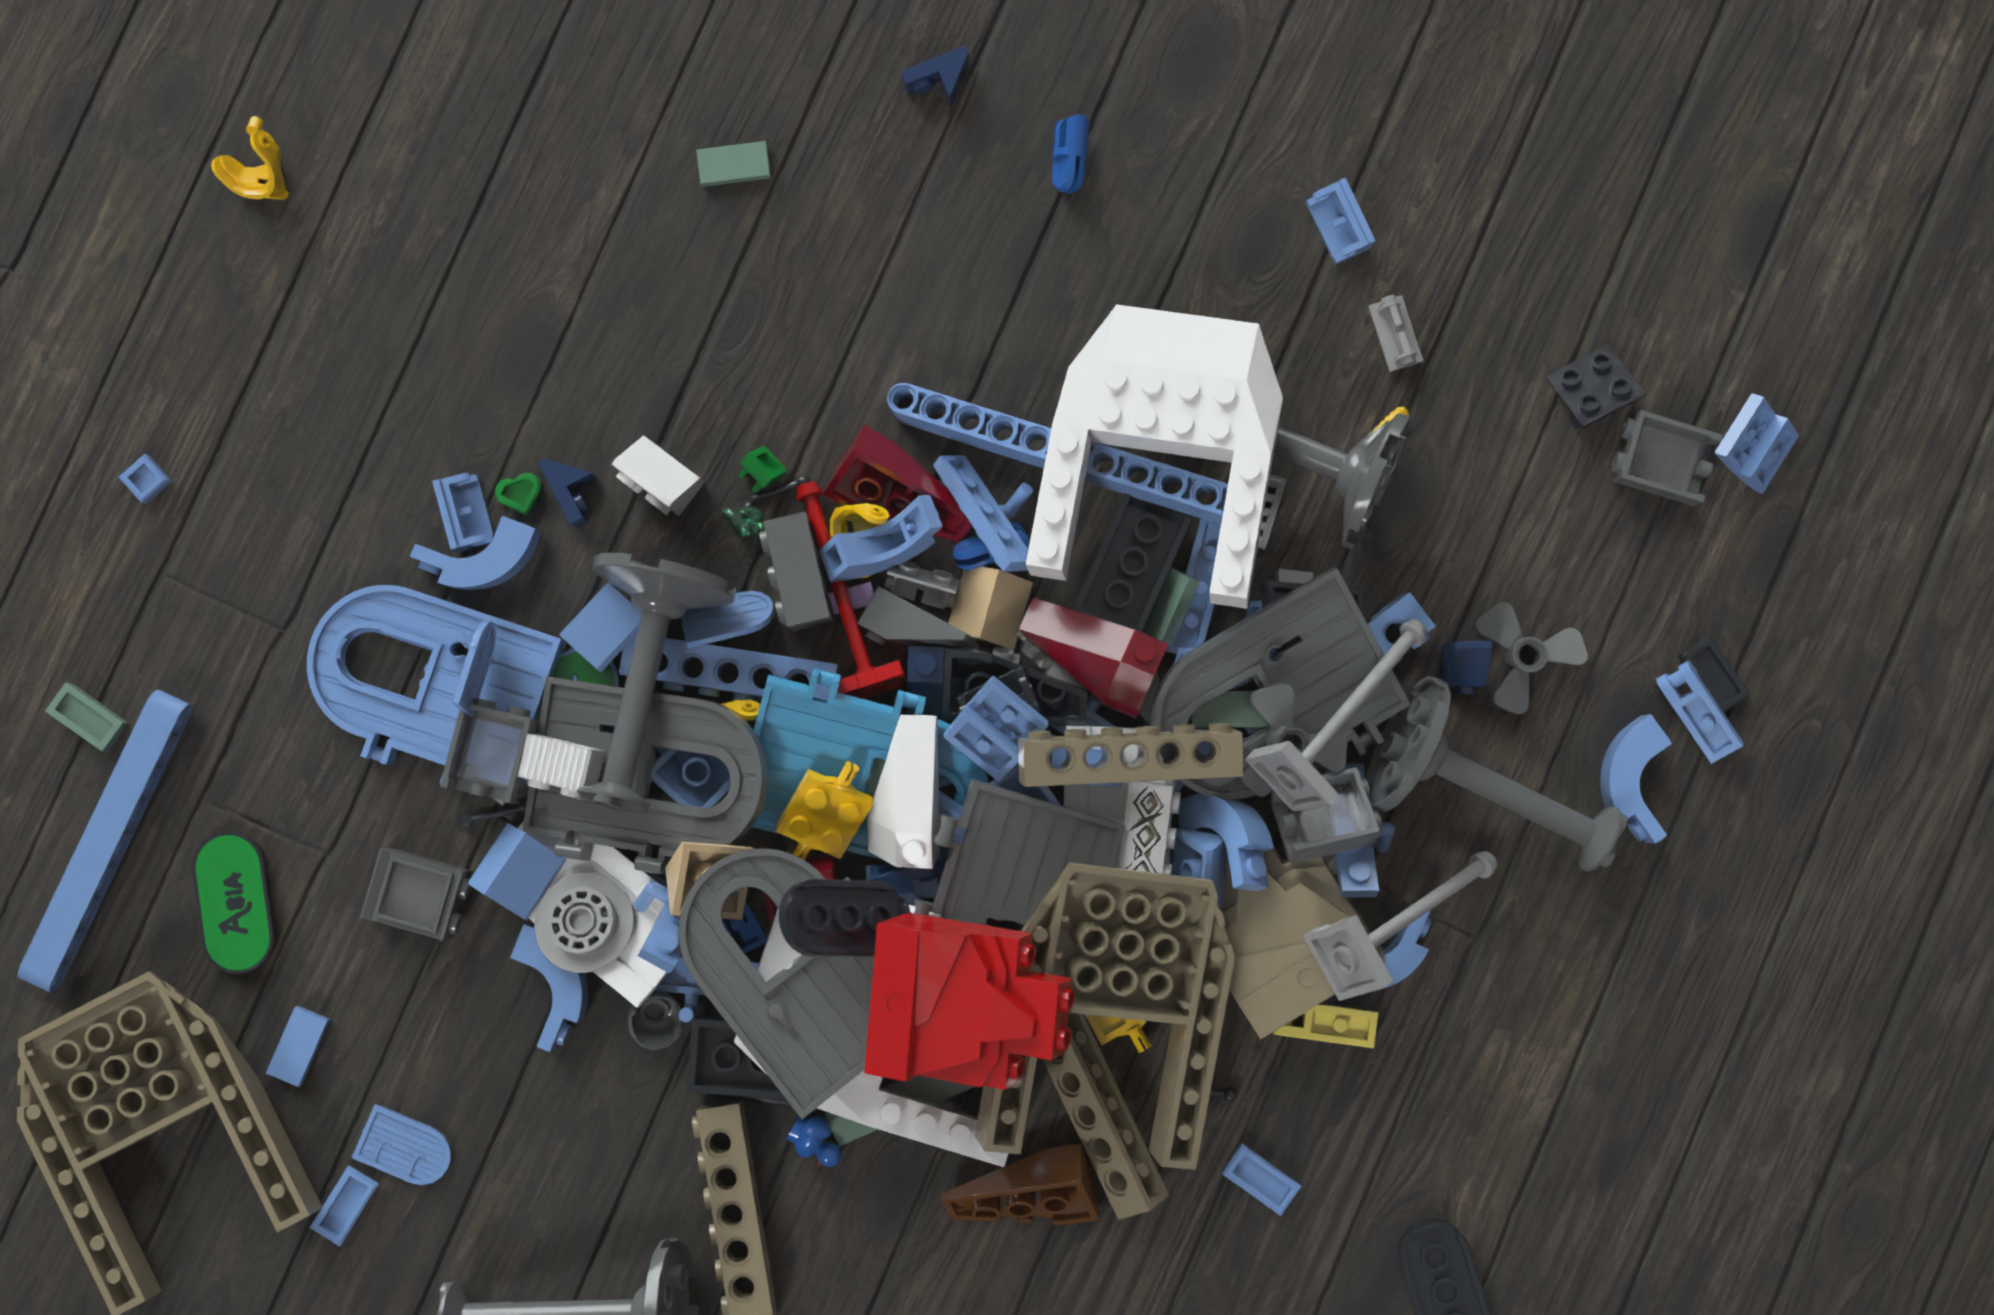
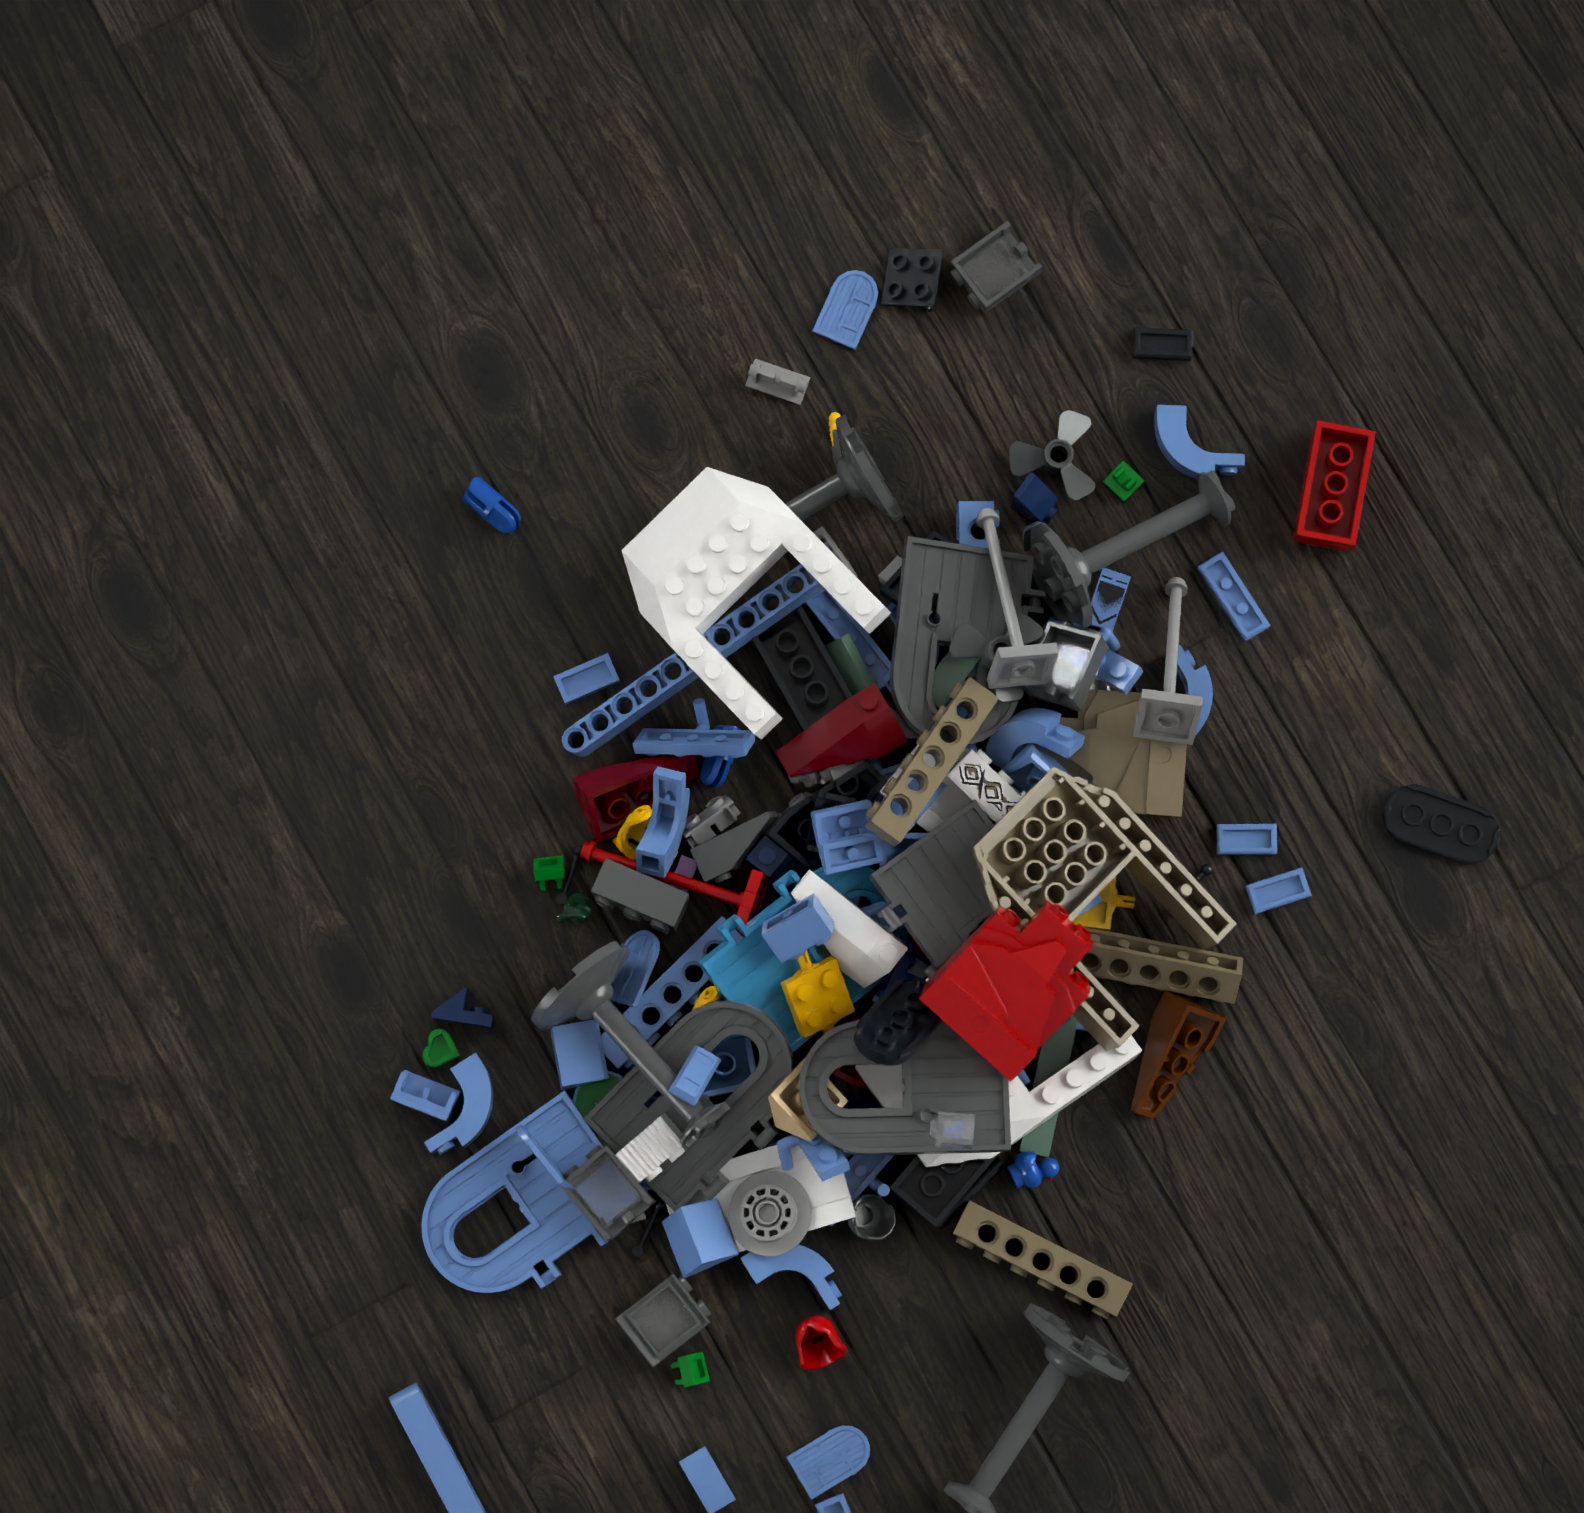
camera: 55 degrees left, 5 degrees down
sand green tile [45,682,128,752] -> none
medium blue tile [119,454,172,504] -> none
green tile [192,832,277,974] -> none
yellow helmet [211,116,289,200] -> none
white slope [612,435,704,516] -> none
sand green tile [696,141,771,187] -> none
dark blue slope [901,45,969,106] -> none
tan slope [948,567,1033,651] -> none
light yellow plate [1273,1004,1378,1048] -> none
medium blue hinge [1306,178,1376,265] -> none
medium blue plate [1656,661,1744,764] -> none
medium blue slope [1715,393,1799,494] -> none
none -> medium blue tile [553,653,620,705]
none -> medium blue tile [668,1045,721,1107]
none -> green tile [671,1352,710,1388]
none -> medium blue brick [762,893,834,963]
none -> red hair [795,1315,847,1370]
none -> medium blue window [812,270,878,350]
none -> clear brick [929,1111,975,1150]
none -> tile [1091,568,1131,632]
none -> green tile [1102,461,1145,504]
none -> medium blue tile [1197,552,1270,643]
none -> medium blue tile [1216,824,1277,855]
none -> red brick [1293,420,1376,553]

